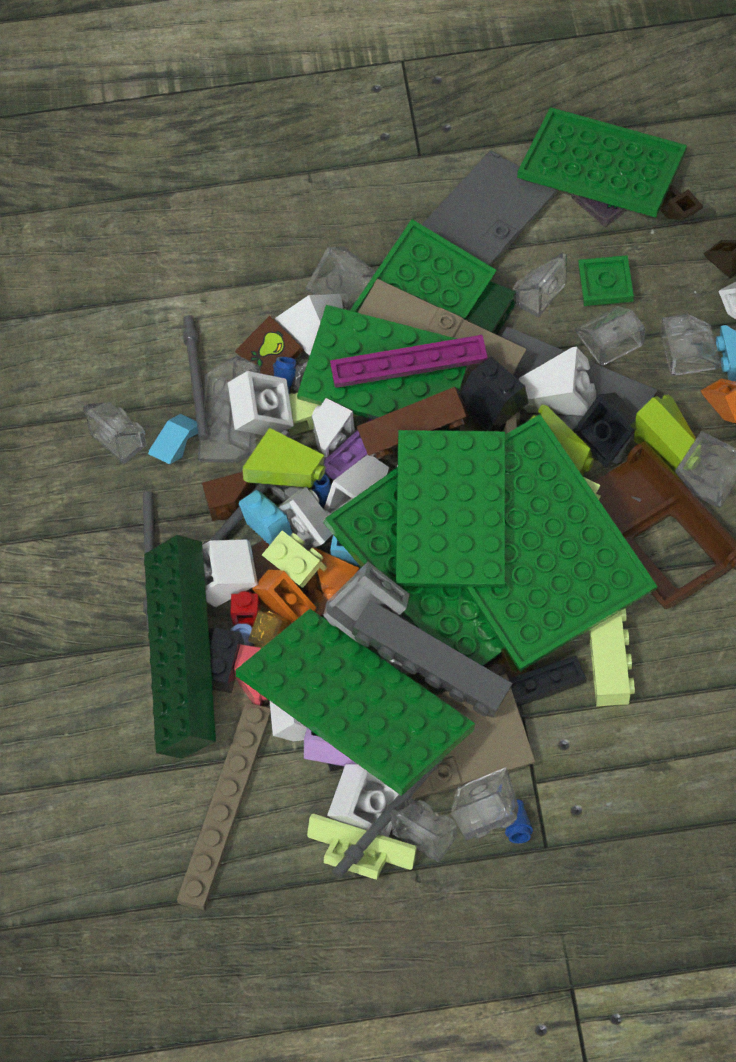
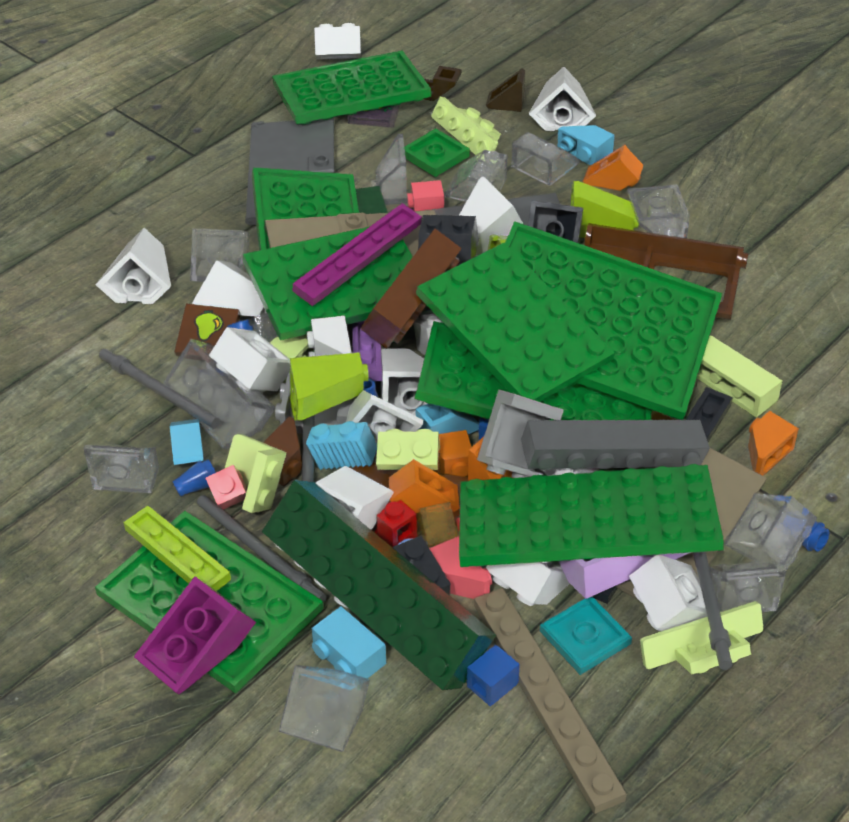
camera: 45 degrees left, 15 degrees down
none -> green plate [95,511,324,694]
none -> white slope [96,228,171,304]
none -> lime plate [123,505,231,591]
none -> magenta slope [134,576,256,695]
none -> blue cone [172,459,216,497]
none -> coral brick [206,465,247,510]
none -> yellowish green bracket [225,434,286,513]
none -> clear slope [279,665,370,752]
none -> medium azure brick [312,606,386,687]
none -> white slope [314,23,361,60]
none -> coral brick [407,180,444,211]
none -> yellowish green bracket [431,97,501,163]
none -> blue panel [467,645,520,707]
none -> teal tile [540,596,632,675]
none -> orange slope [748,411,799,476]

